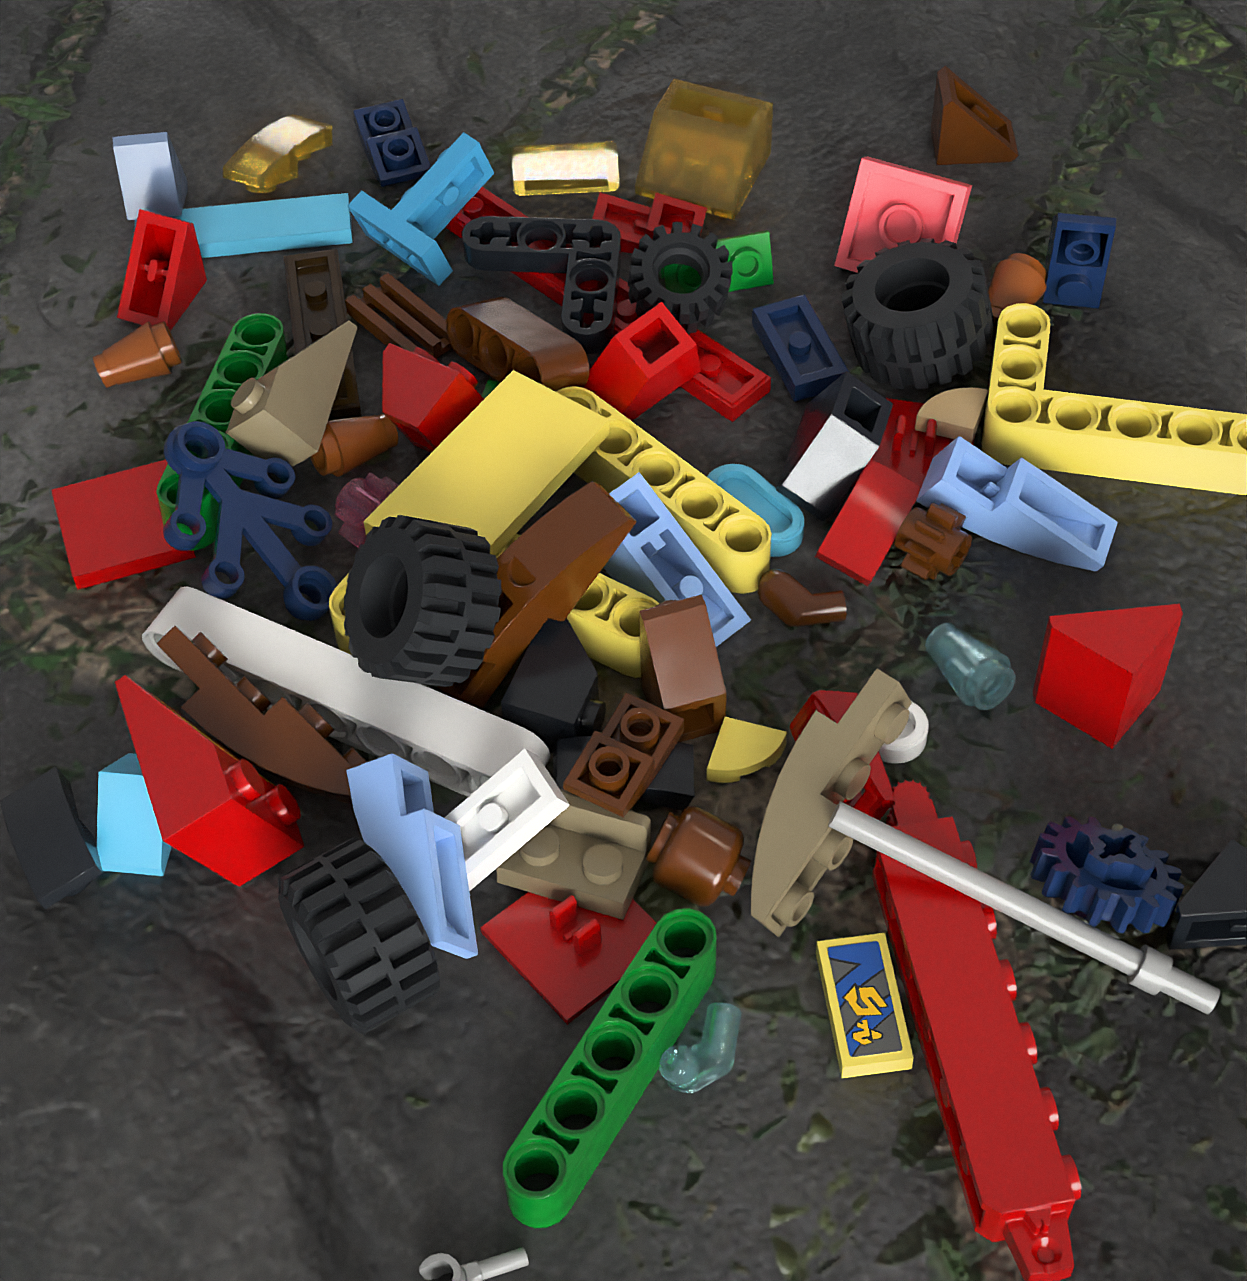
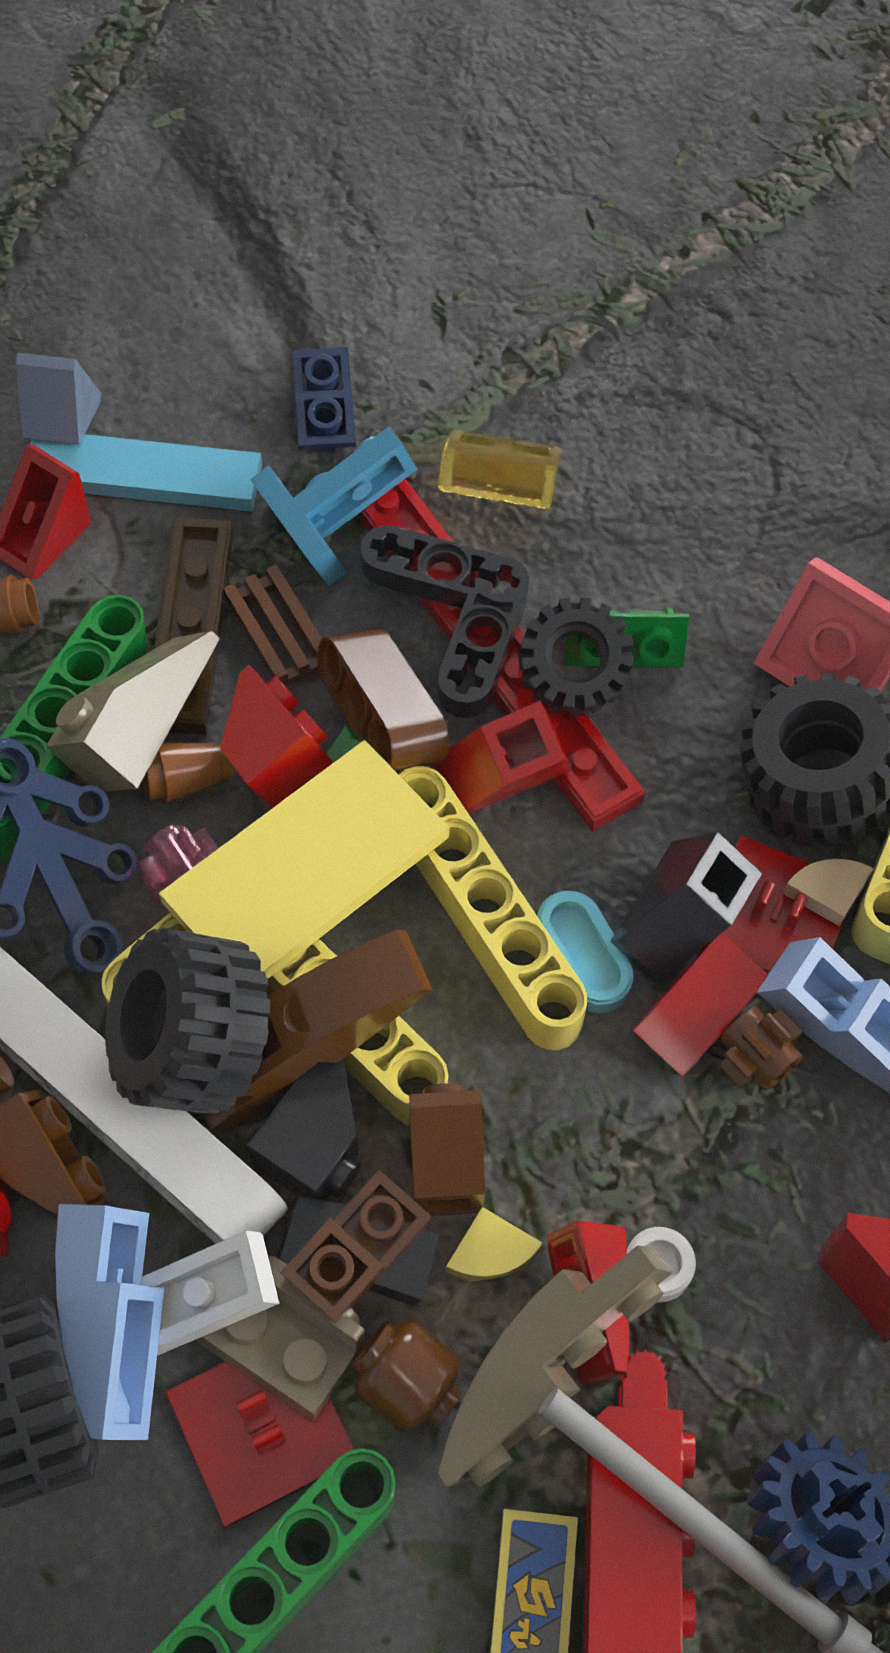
camera: 10 degrees right, 10 degrees up
clear yellow slope [223,114,332,193] -> none
red slope [592,192,707,253] -> none
light blue slope [603,472,751,647] -> none
clear yellow slope [635,78,773,220] -> none
clear light blue arm [659,1003,742,1093] -> none
dark blue plate [752,294,849,402] -> none
reddish brown arm [758,569,847,627] -> none
clear light blue cone [925,623,1016,710] -> none

